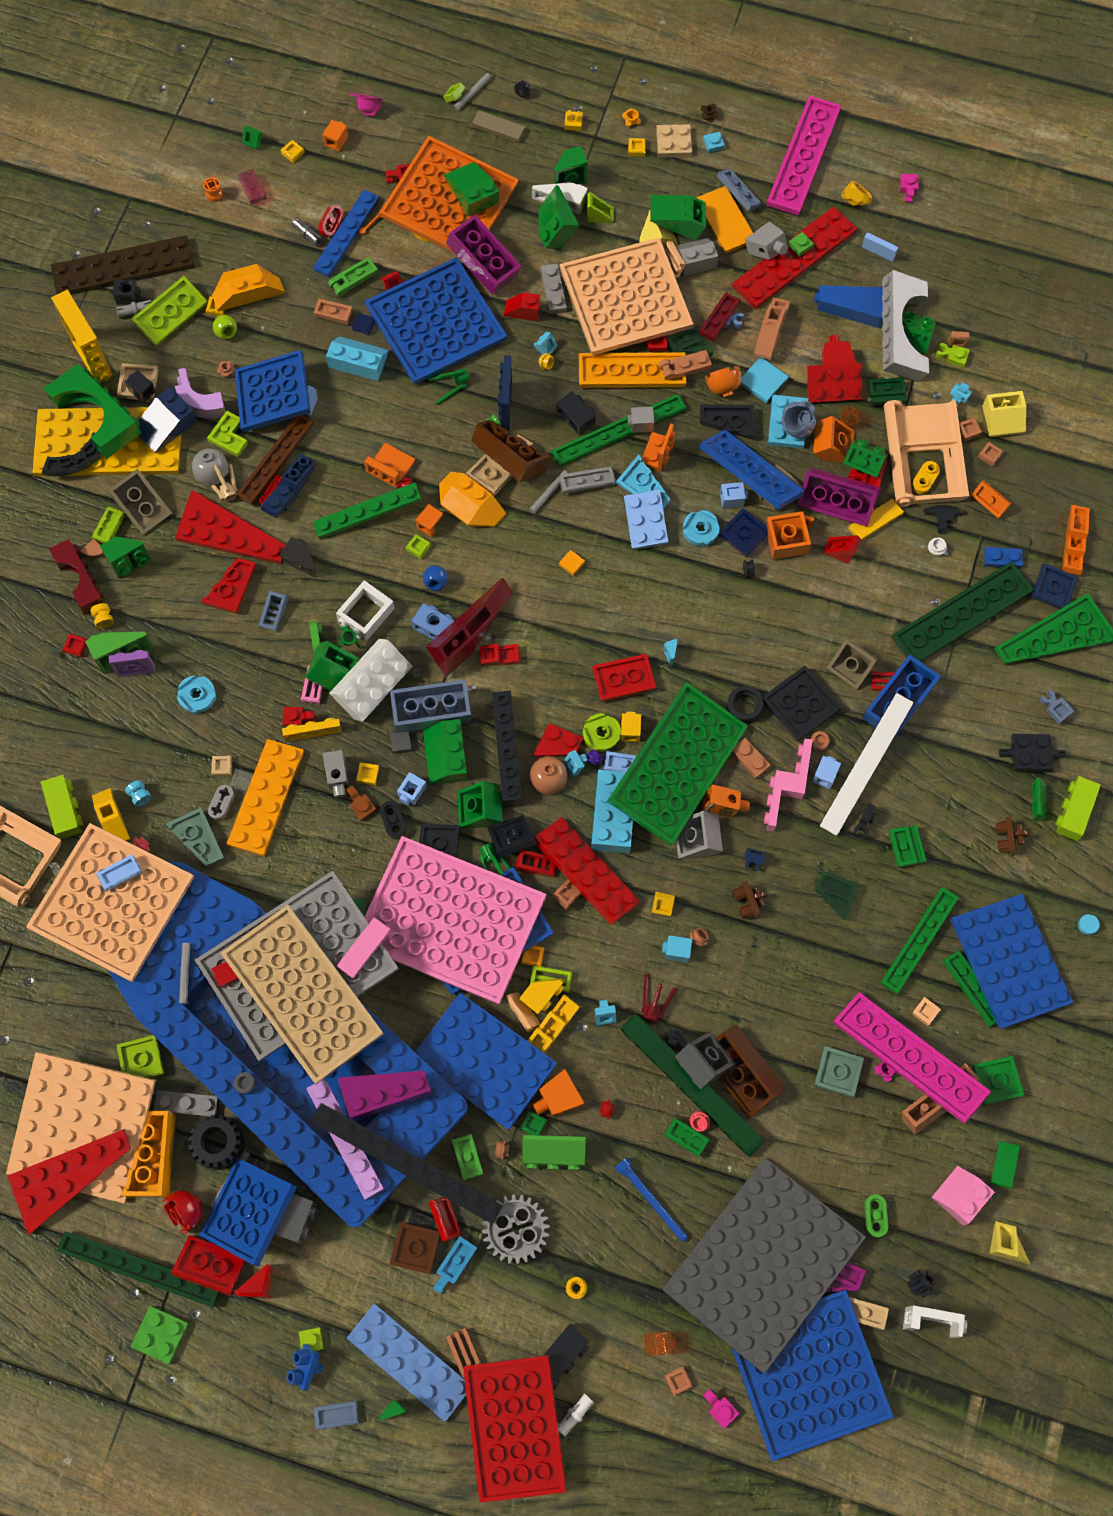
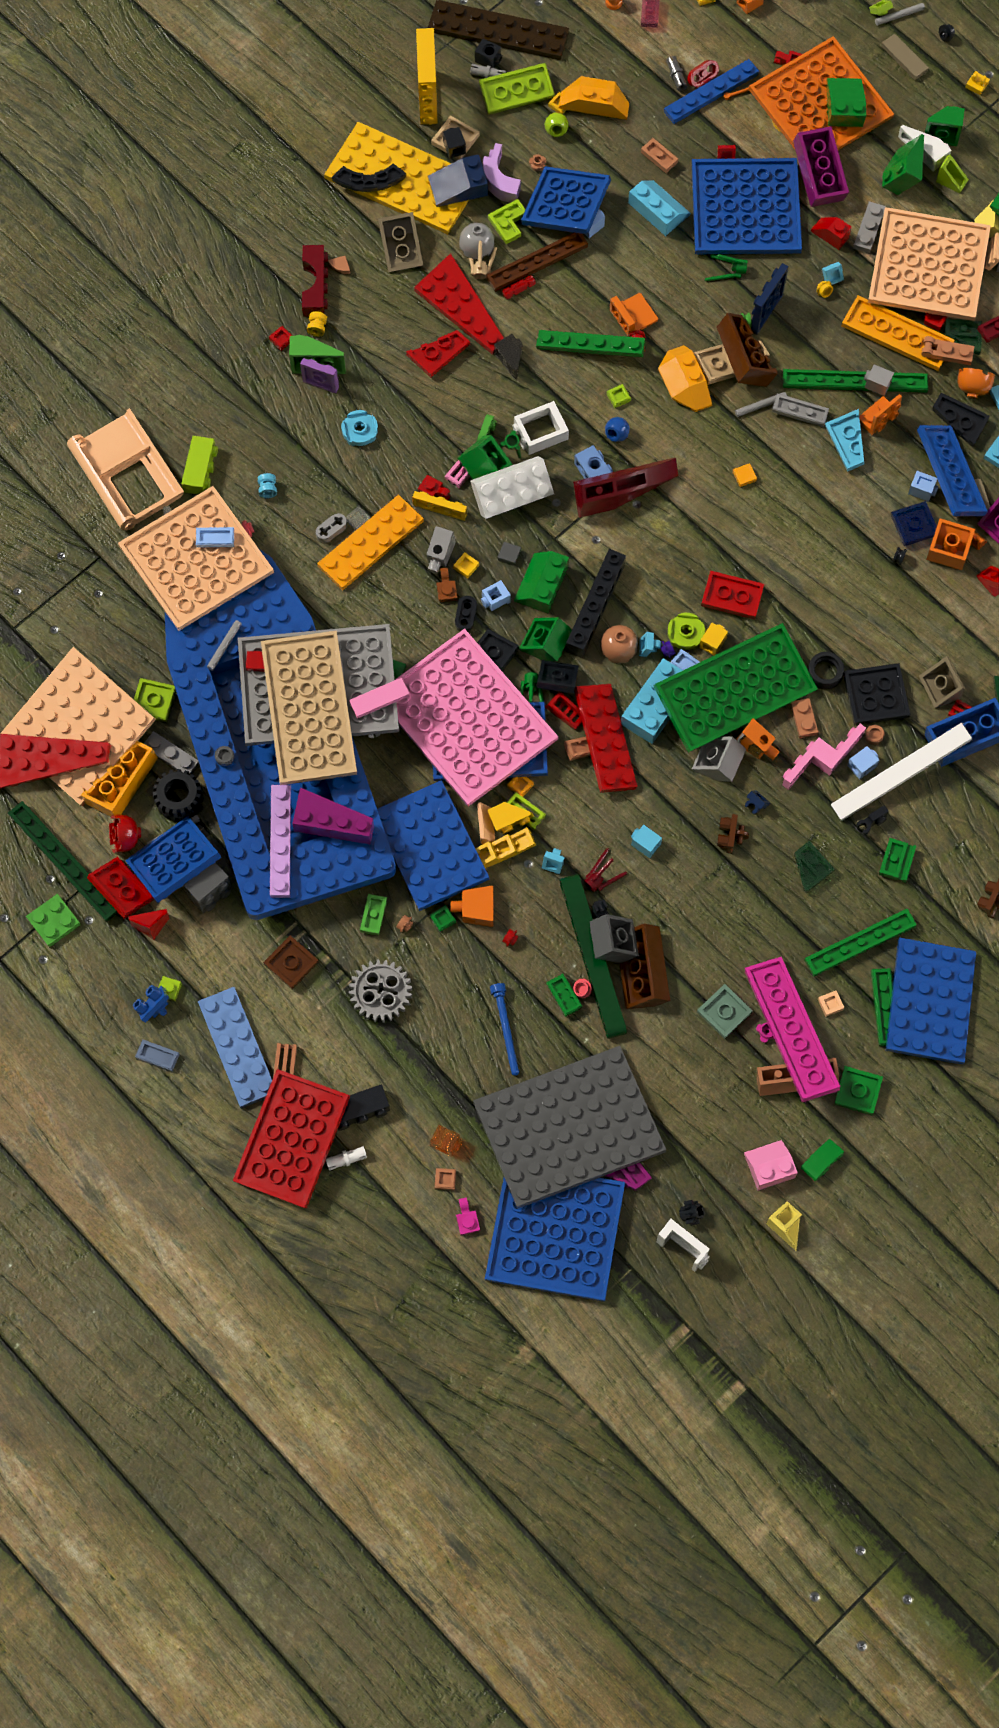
camera: 30 degrees right, 0 degrees up
green arch [43,364,142,459] -> none
lime plate [92,506,126,544] -> none
yellow slope [92,788,131,841] -> none
green slope [100,537,151,578] -> none
sand green wing [166,808,225,868] -> none
tan tile [211,756,232,776] -> none
sand blue slope [258,591,289,632] -> none
dark blue slope [261,454,316,518] -> none
black plate [310,1103,503,1224] -> none
bright green plate [328,257,378,297] -> none
clear blue tile [352,313,375,335] -> none
green slope [379,1400,409,1420] -> none
sand blue brick [390,679,472,733] -> none
orange panel [415,504,443,538] -> none
red tile [428,1197,462,1242] -> none
dark azure plate [433,1236,477,1295] -> none
red slope [480,643,521,665] -> none
bright green slope [522,1135,586,1171] -> none
red wing [534,723,584,758] -> none
black brick [556,391,596,436] -> none
yellow plate [566,1277,587,1299] -> none
light blue plate [624,490,669,550] -> none
yellow plate [652,892,675,916] -> none
medium azure slope [663,639,678,666] -> none
medium azure plate [683,510,720,548] -> none
nougat plate [690,928,709,947] -> none
tan plate [849,1297,889,1330] -> none
bright green plate [864,1194,888,1238] -> none

